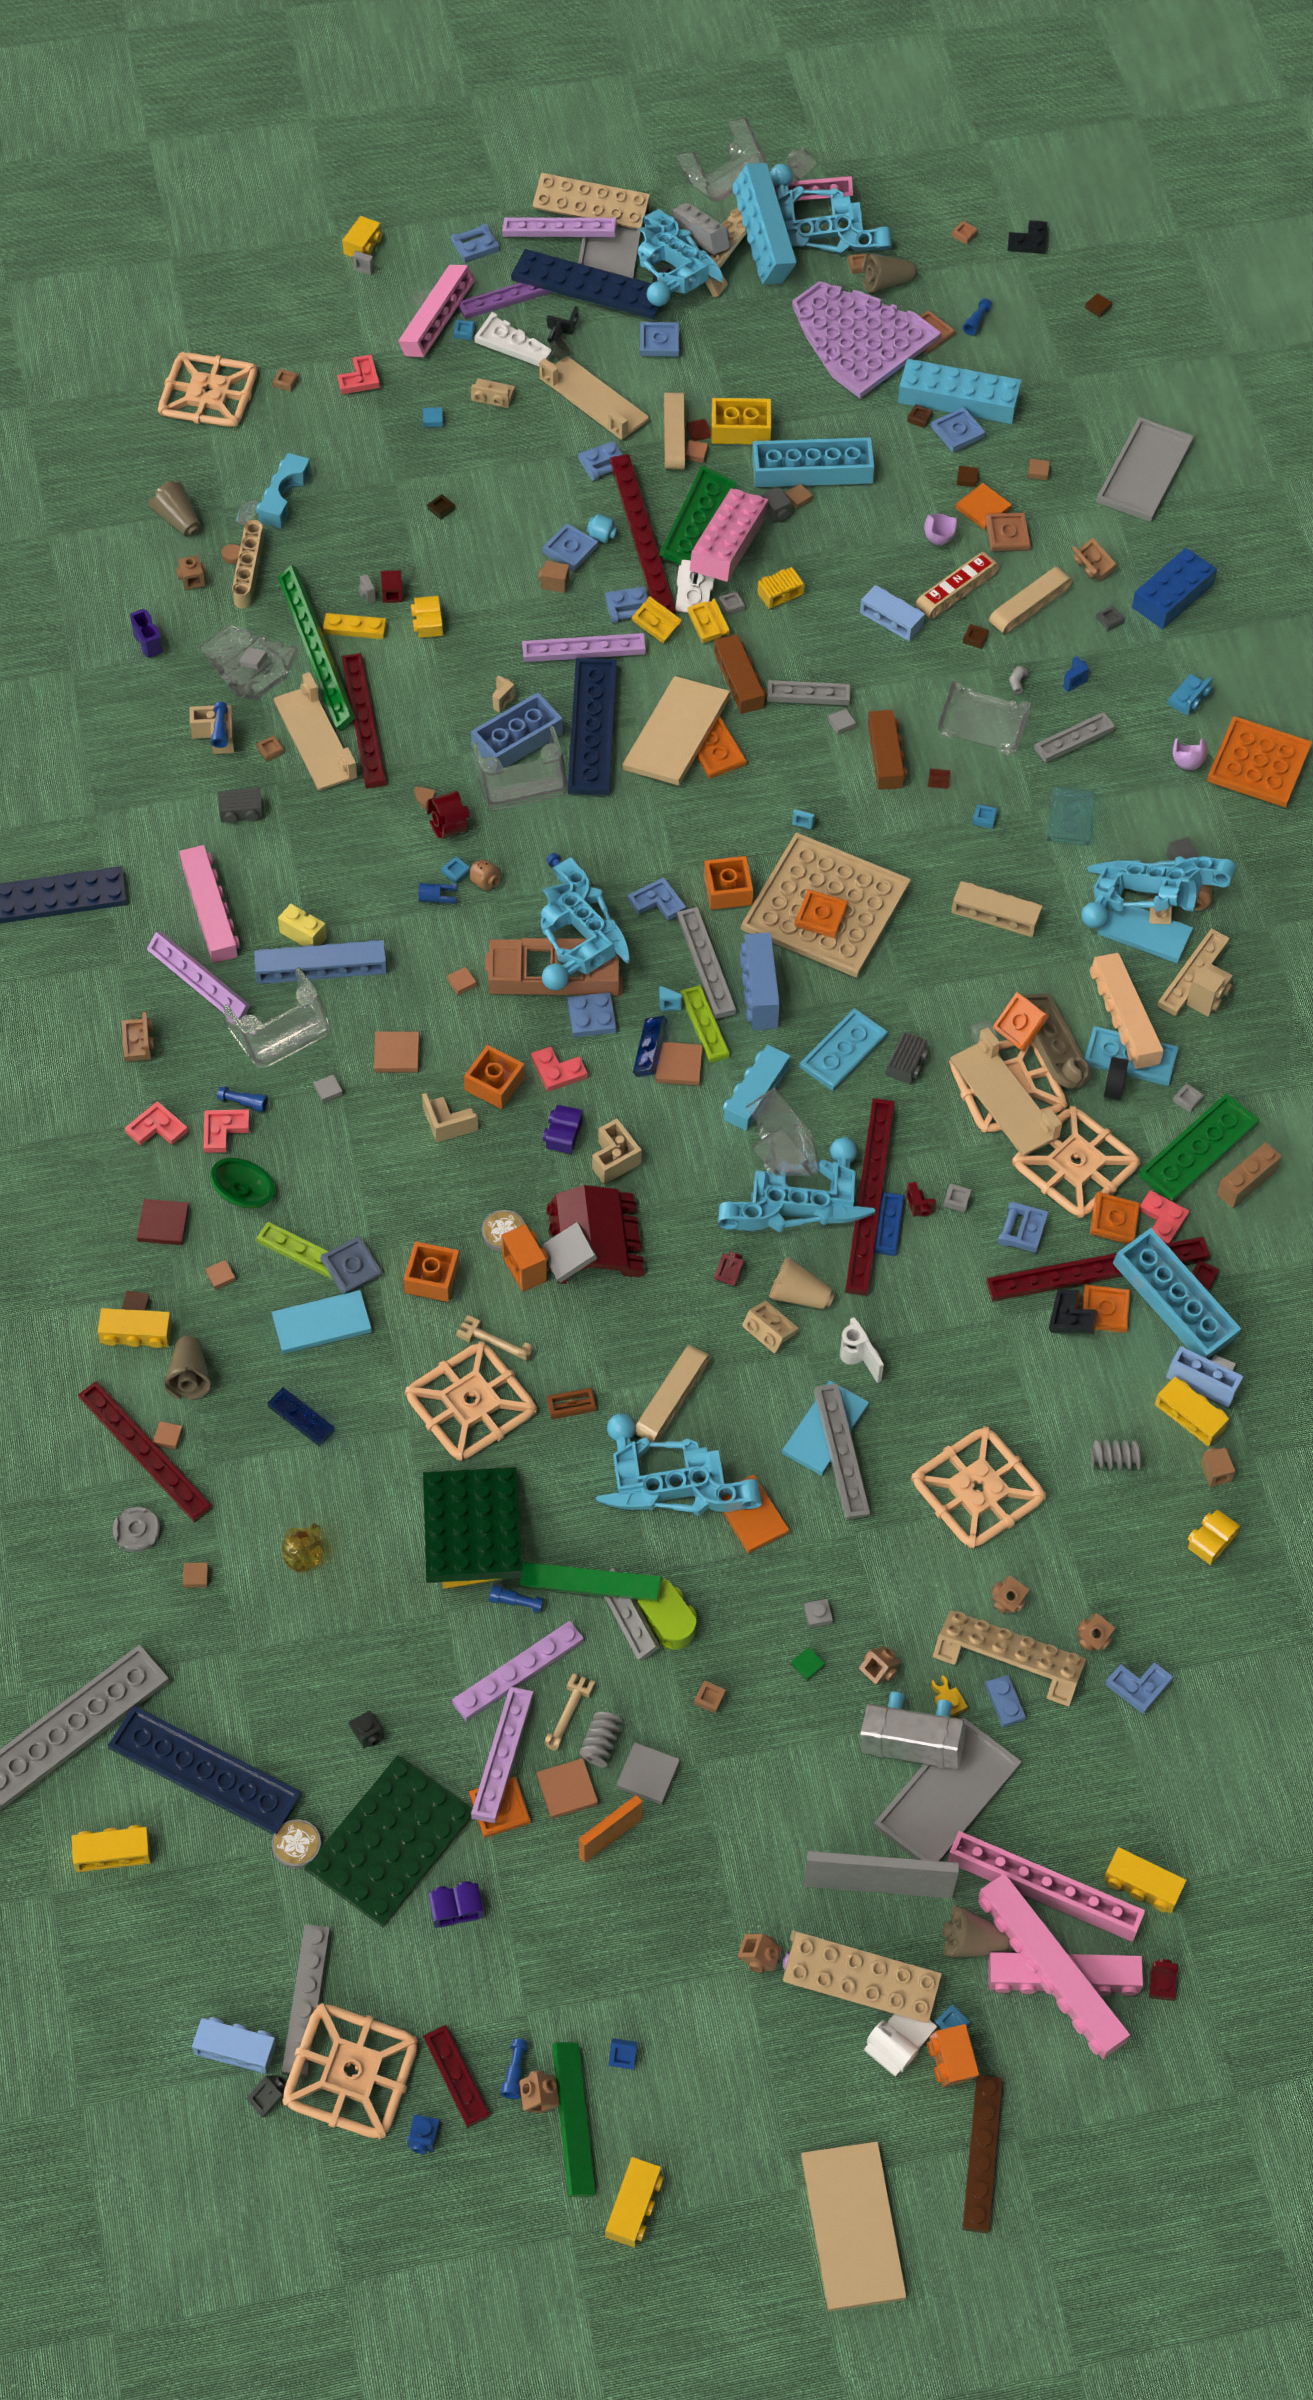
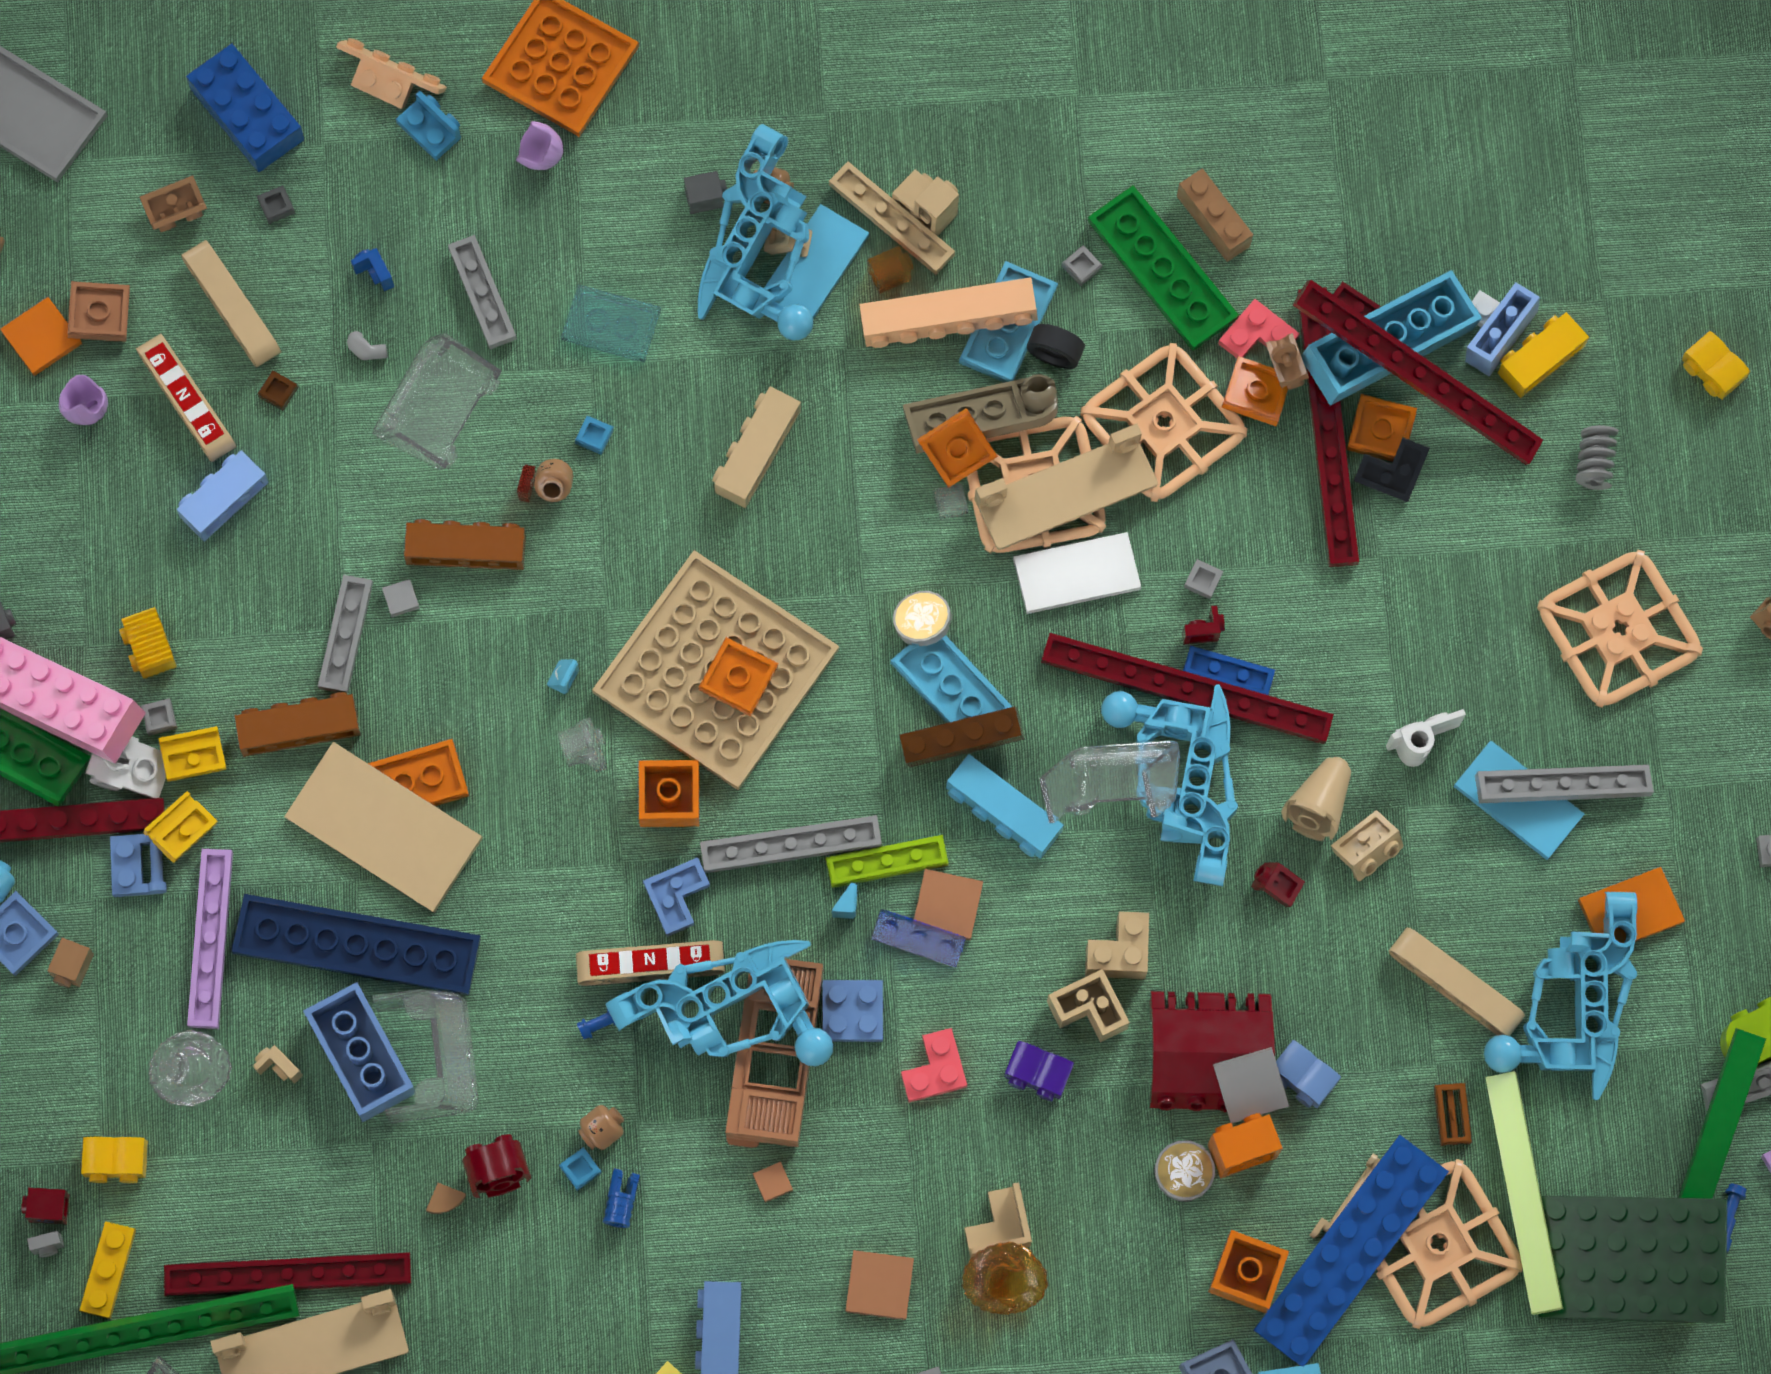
camera: 85 degrees left, 15 degrees up
orange brick [464,1045,525,1109] -> none
medium blue brick [740,933,779,1030] -> none
dark grey brick [886,1032,929,1084] -> none
medium blue plate [997,1202,1048,1253] -> none
medium nougat brick [1201,1447,1235,1487] -> none
none -> clear piece [148,1030,232,1107]
none -> light nougat bracket [336,38,447,109]
none -> medium nougat head [534,459,574,502]
none -> clear brick [557,717,607,773]
none -> beam [576,940,725,986]
none -> clear orange brick [867,246,914,294]
none -> tile [893,591,952,646]
none -> reddish brown brick [899,706,1025,767]
none -> clear orange piece [962,1242,1048,1315]
none -> white tile [1013,532,1141,614]
none -> tan brick [1085,911,1149,979]
none -> blue plate [1253,1135,1449,1367]
none -> medium nougat hips [1265,333,1309,390]
none -> medium blue brick [1276,1040,1341,1109]
none -> dark red plate [1293,280,1544,465]
none -> yellowish green tile [1485,1071,1563,1315]

